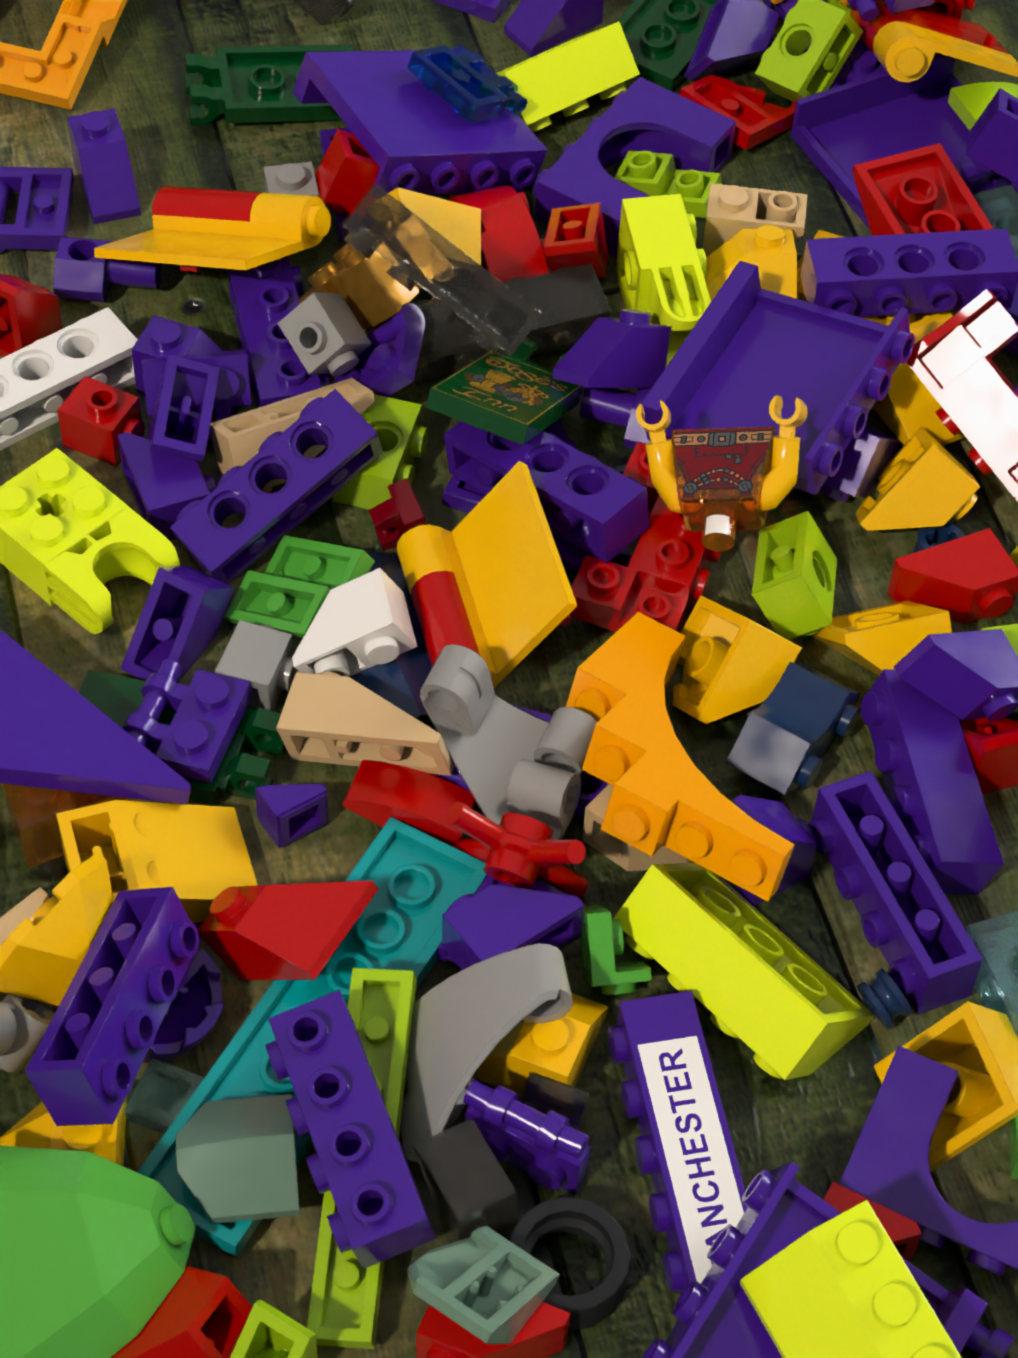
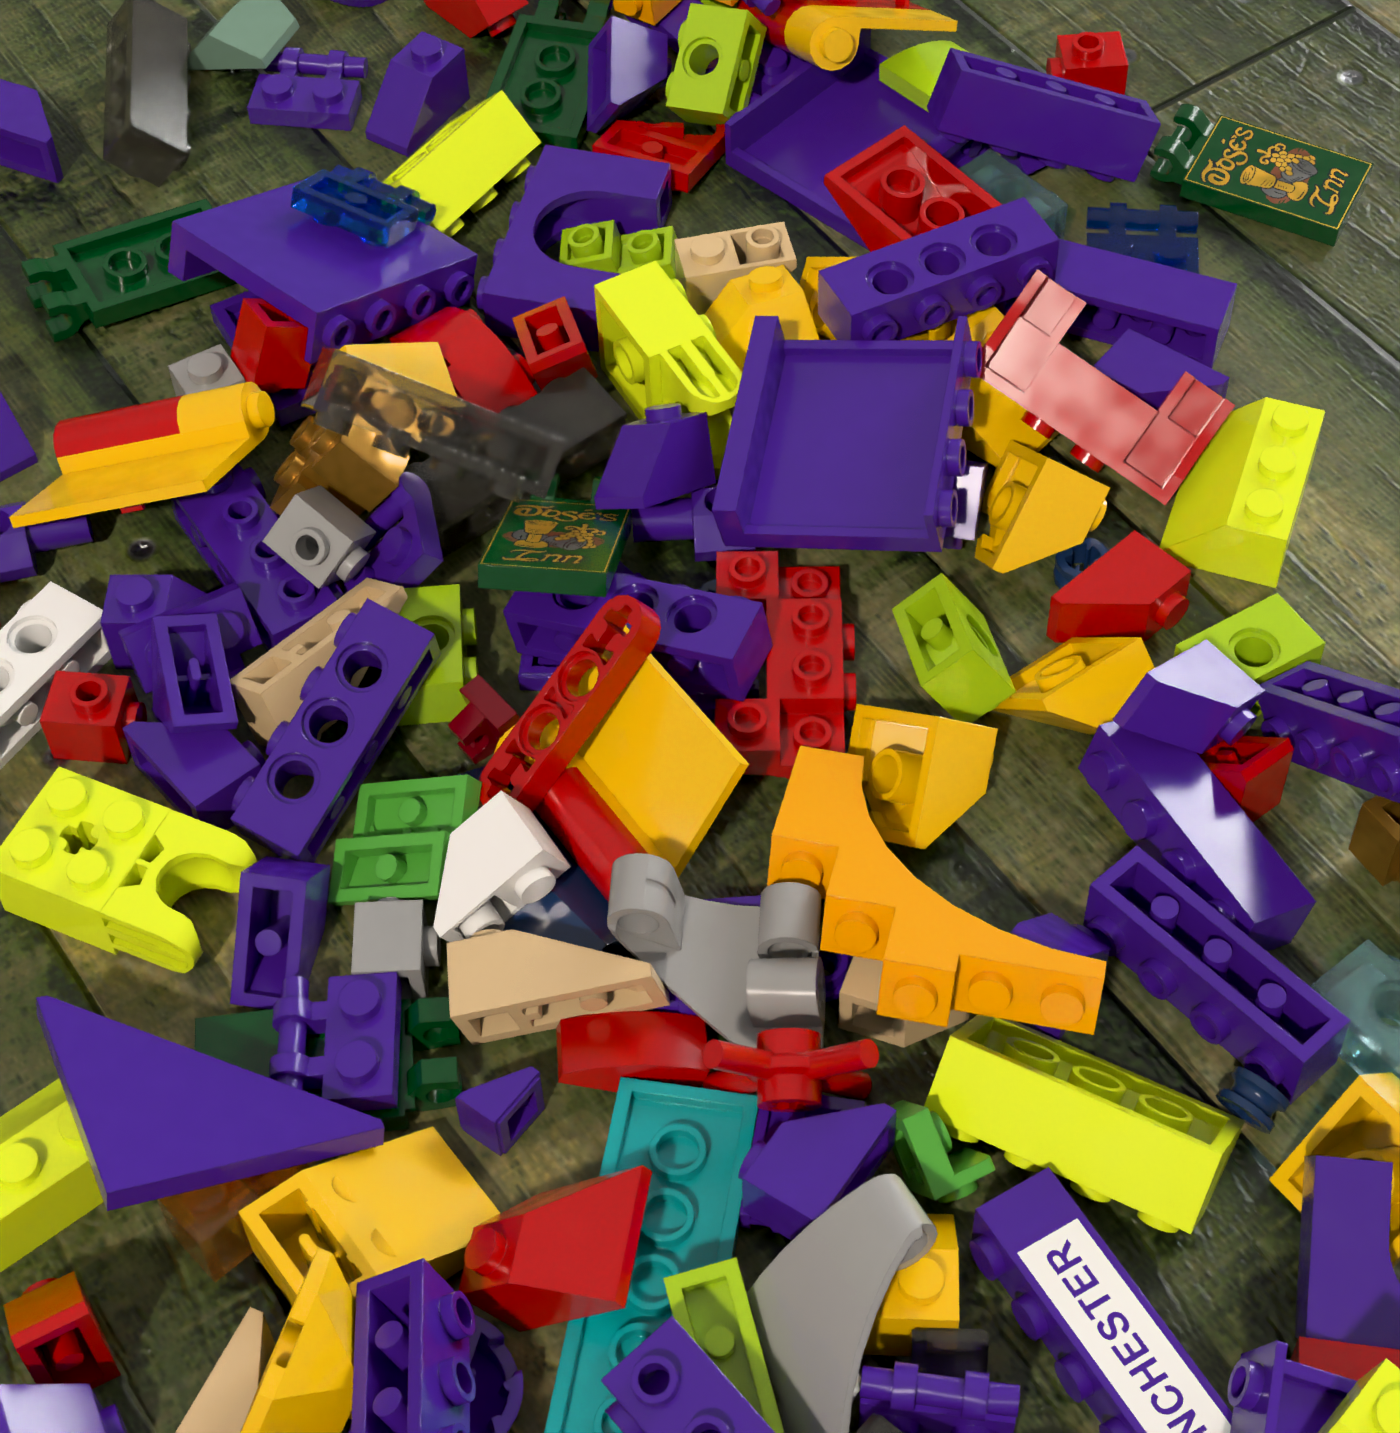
camera: 15 degrees left, 0 degrees up
torso [636,395,808,552] -> none
dark blue brick [725,662,861,795] -> none
none -> red beam [479,595,661,812]

